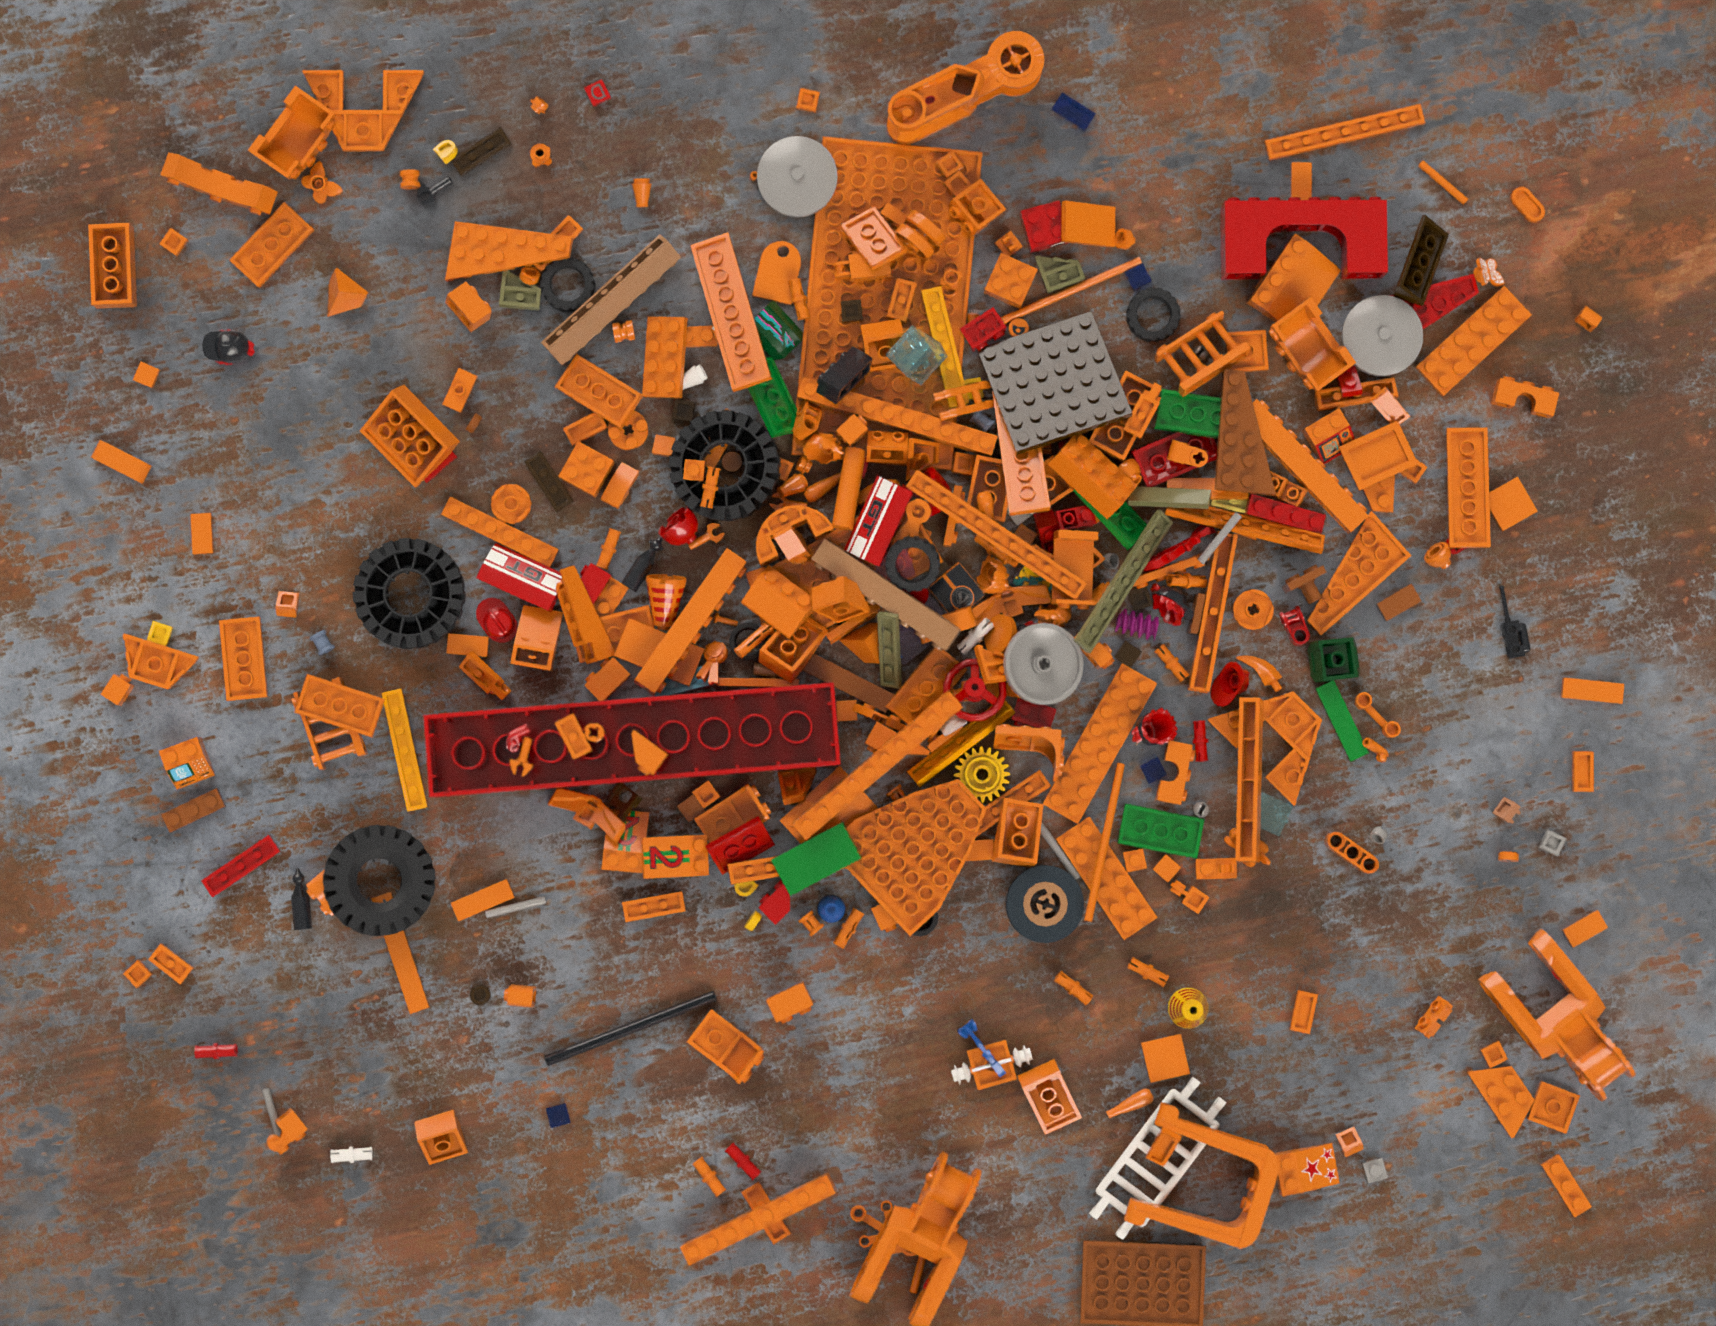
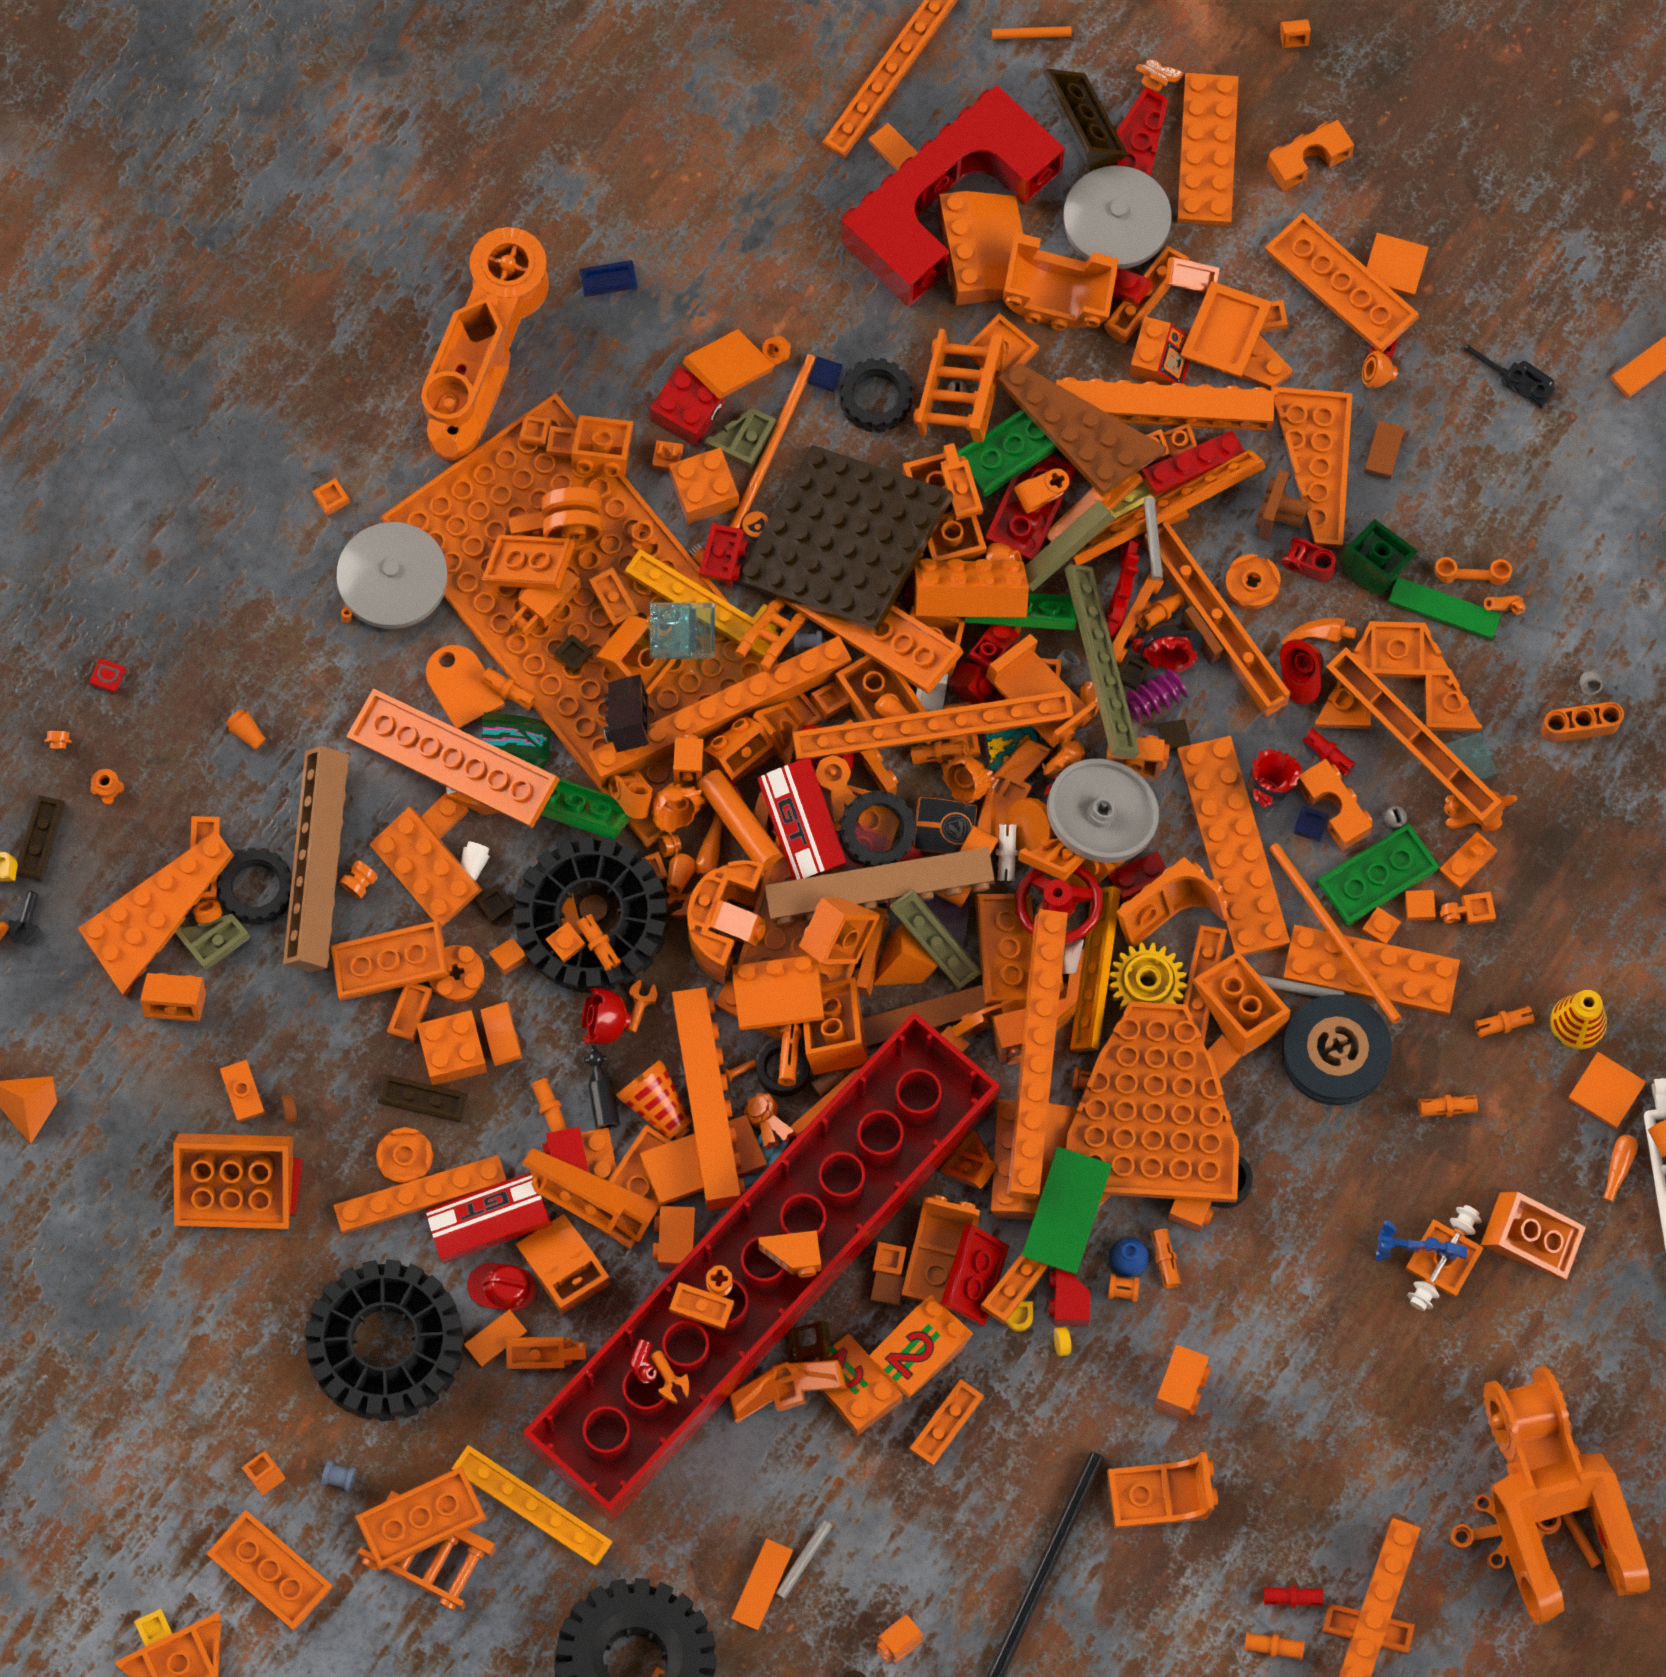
camera: 40 degrees left, 15 degrees down
orange tile [190,513,214,555] -> none
orange pin [1154,644,1190,682] -> none

